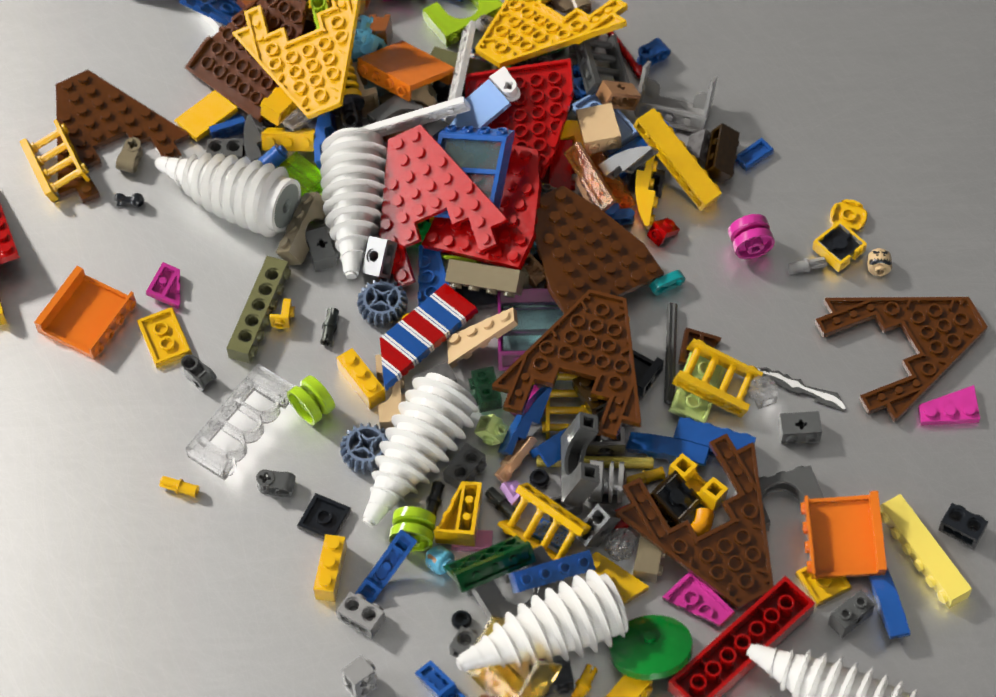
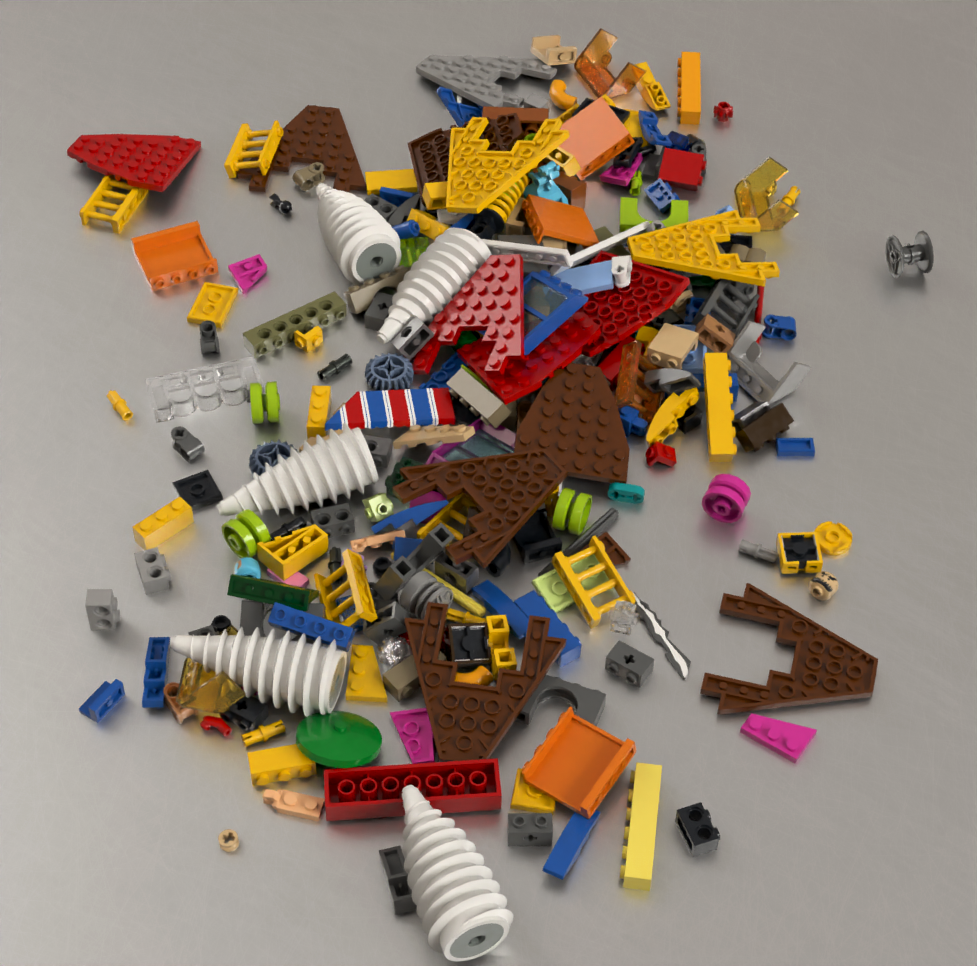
camera: 35 degrees right, 10 degrees down
blue slope [355,529,418,604] -> none
none -> lime wheel [552,488,592,536]

